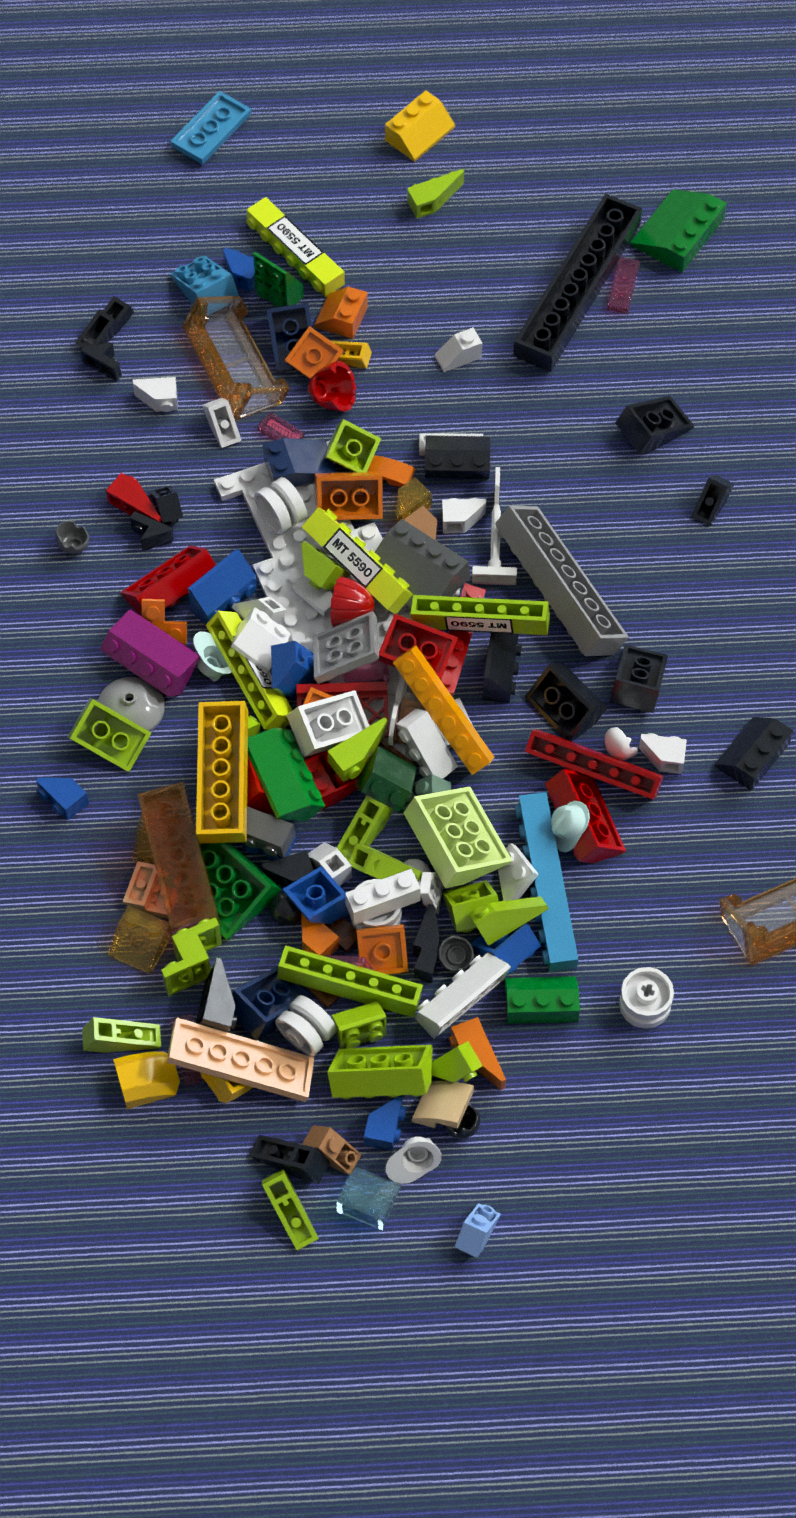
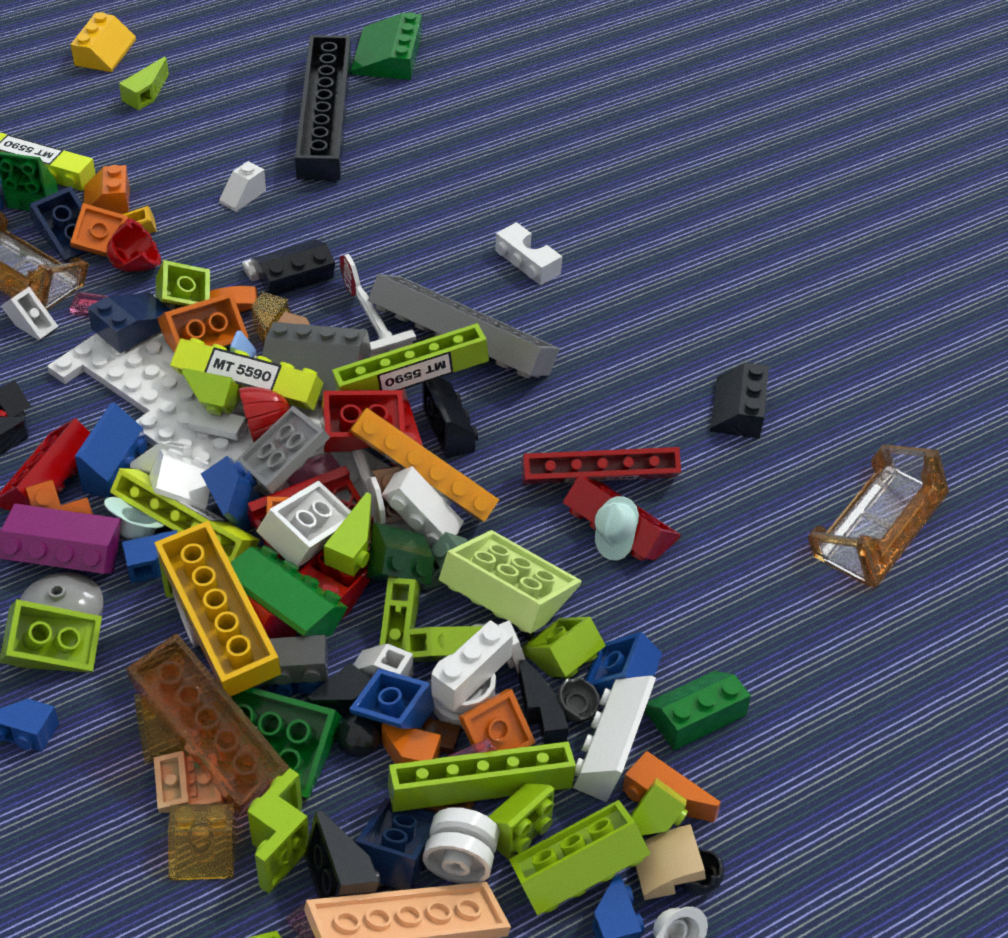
camera: 30 degrees left, 15 degrees down
white wheel [254,477,307,534] -> none
white slope [442,498,486,534] -> none
lime slope [470,897,549,946] -> none
white wing [498,843,539,901] -> none
dark azure brick [515,792,578,973] -> none
black slope [524,663,608,742] -> none
white hair [604,727,638,760] -> none
clear pink tile [608,257,640,314] -> none
black slope [610,644,668,713] -> none
black slope [615,396,694,454] -> none
white wheel [619,967,674,1029] -> none
white slope [639,733,687,774] -> none
black slope [691,474,734,526] -> none
none -> blue slope [122,530,177,584]
none -> light blue slope [230,330,256,358]
none -> white arch [495,222,562,285]

